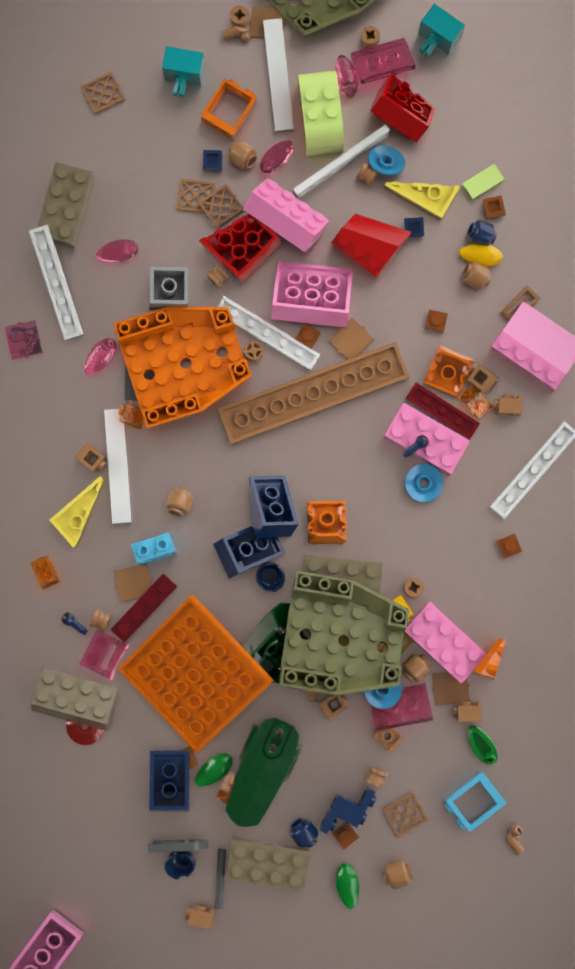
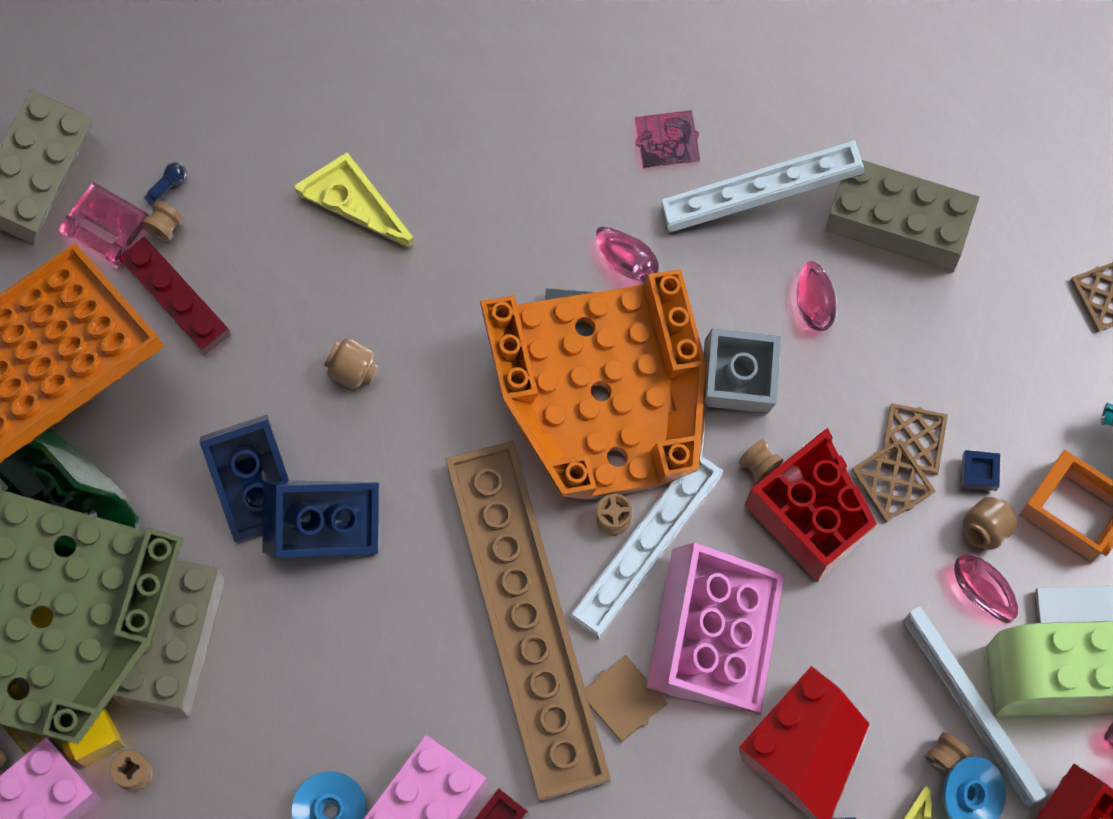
camera: 95 degrees right, 15 degrees down
clear orange bracket [30,556,60,590] -> none
medium nougat brick [75,443,106,473] -> none
white tile [104,408,132,524] -> none
medium nougat piece [114,564,153,602] -> none
clear orange bracket [118,400,144,429] -> none
medium azure window [131,533,177,565] -> none
bright pink brick [243,178,329,252] -> none
dark blue hair [256,562,285,592] -> none
dark orange plate [295,323,321,349] -> none
orange slope [307,501,347,545] -> none
dark blue piece [403,435,429,458] -> none

